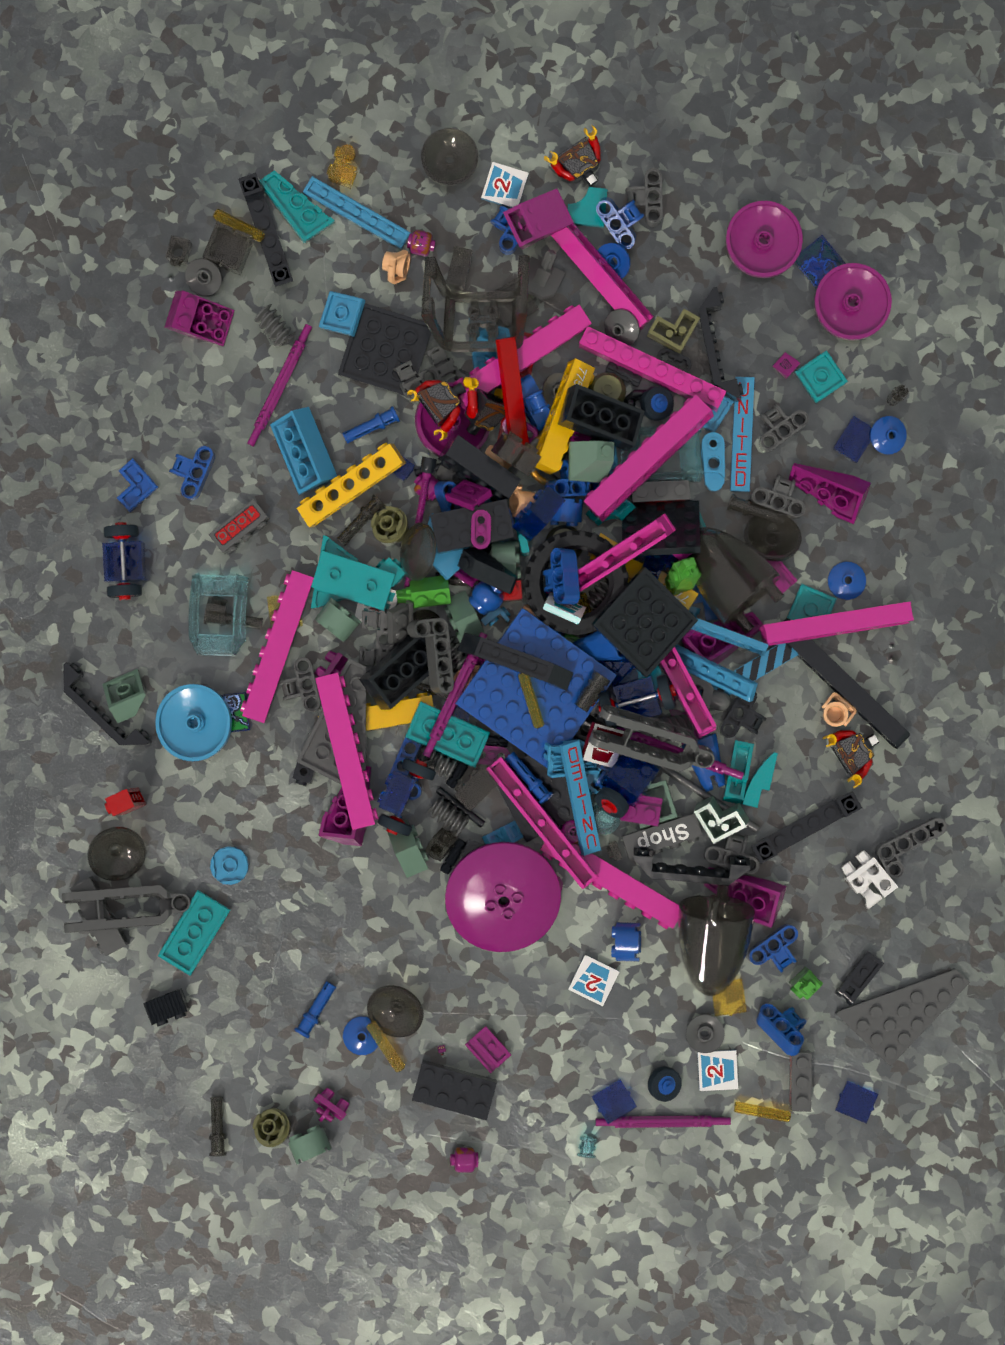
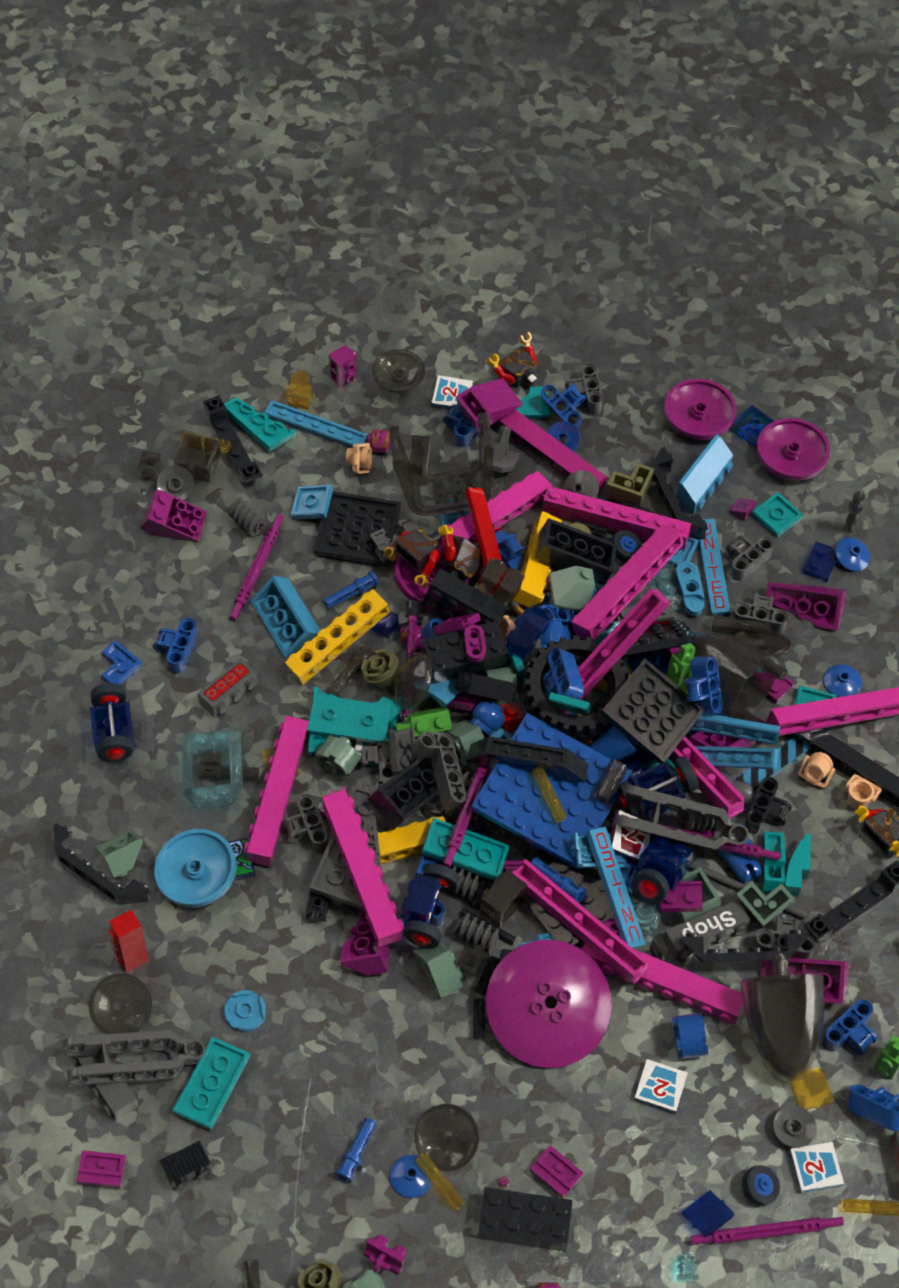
camera: 10 degrees left, 30 degrees down
none -> magenta plate [76,1150,126,1189]
none -> magenta brick [328,345,357,388]
none -> black axle [473,998,485,1039]
none -> slope [676,434,733,514]
none -> blue piece [684,657,722,713]
none -> light nougat piece [798,752,836,788]

